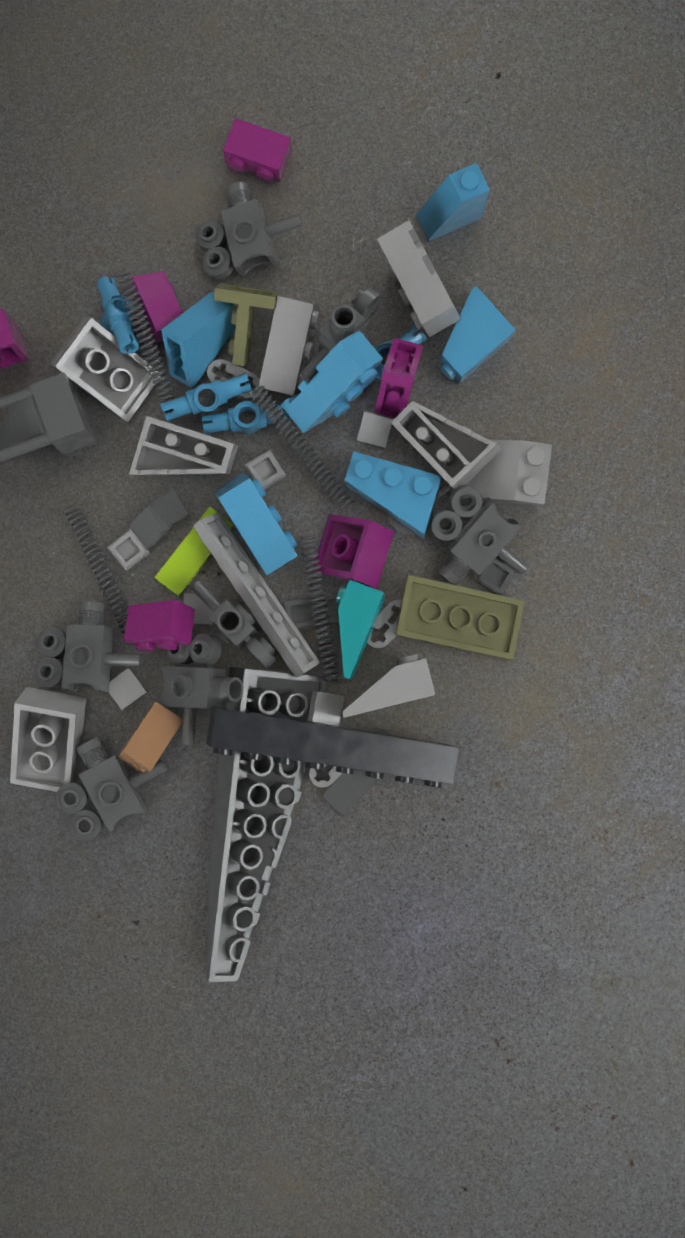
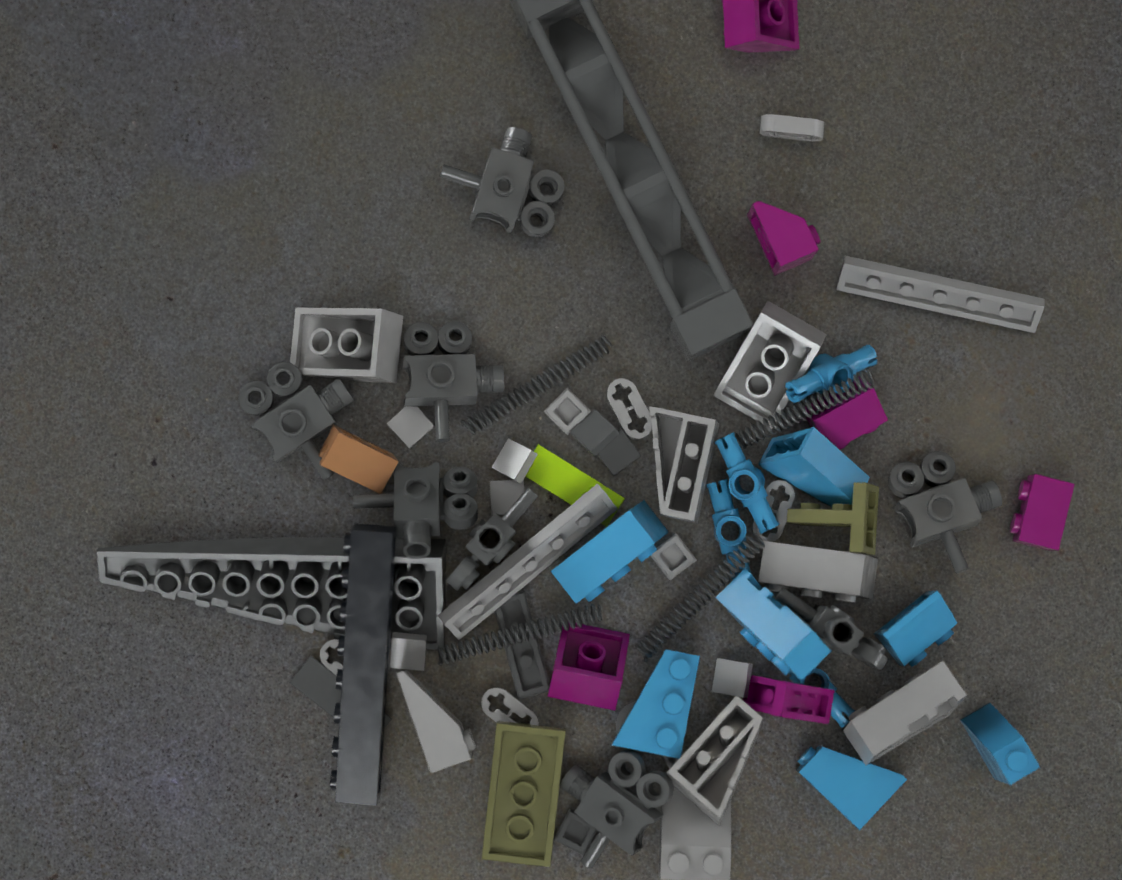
camera: 85 degrees right, 0 degrees up
magenta brick [124,600,195,652] -> none
teal slope [336,579,386,681] -> none
none -> light grey tile [491,438,538,484]
none -> light grey beam [607,378,652,440]
none -> light grey plate [836,256,1045,333]
none -> dark azure slope [874,590,957,667]

